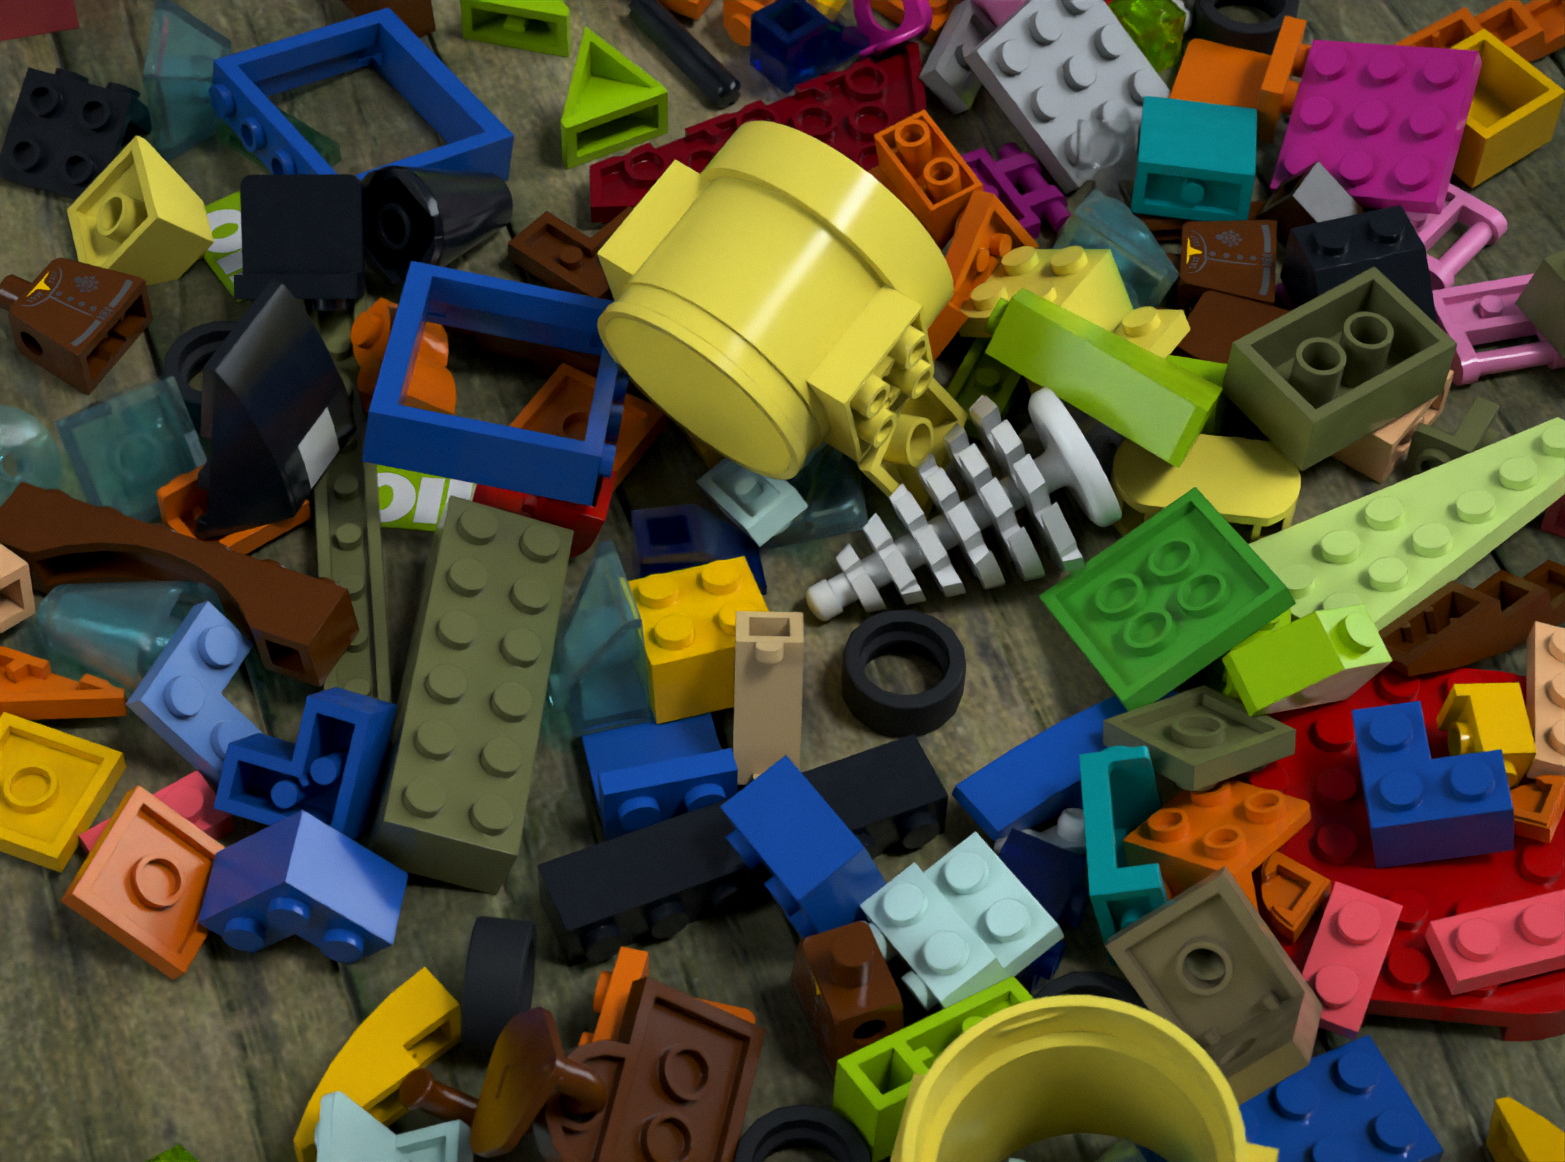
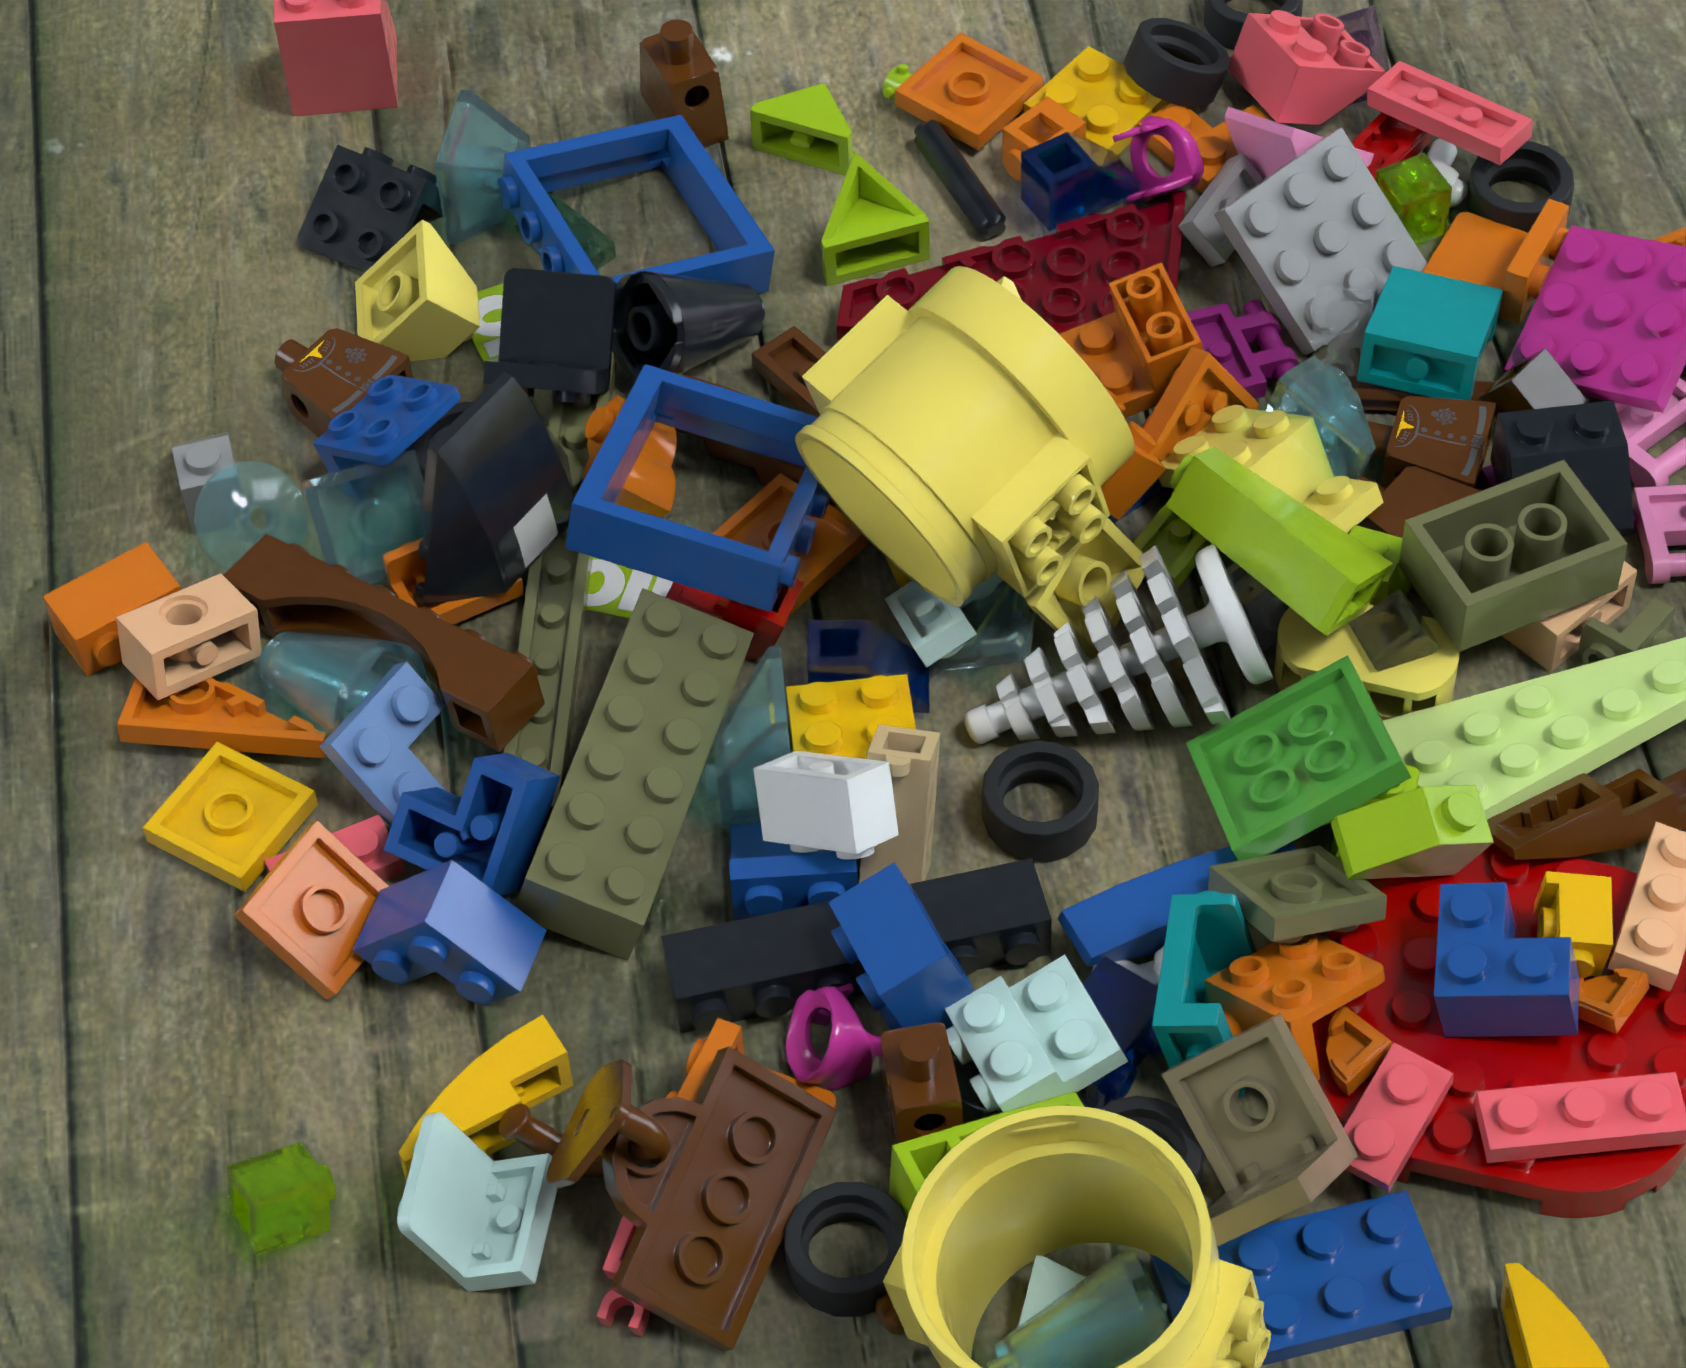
camera: 15 degrees right, 0 degrees up
black tyre [461,916,536,1052] -> none
none -> blue bracket [313,374,461,500]
none -> white brick [753,751,899,859]
none -> dark pink piece [786,984,879,1090]
none -> clear smoke slope [1349,589,1441,672]

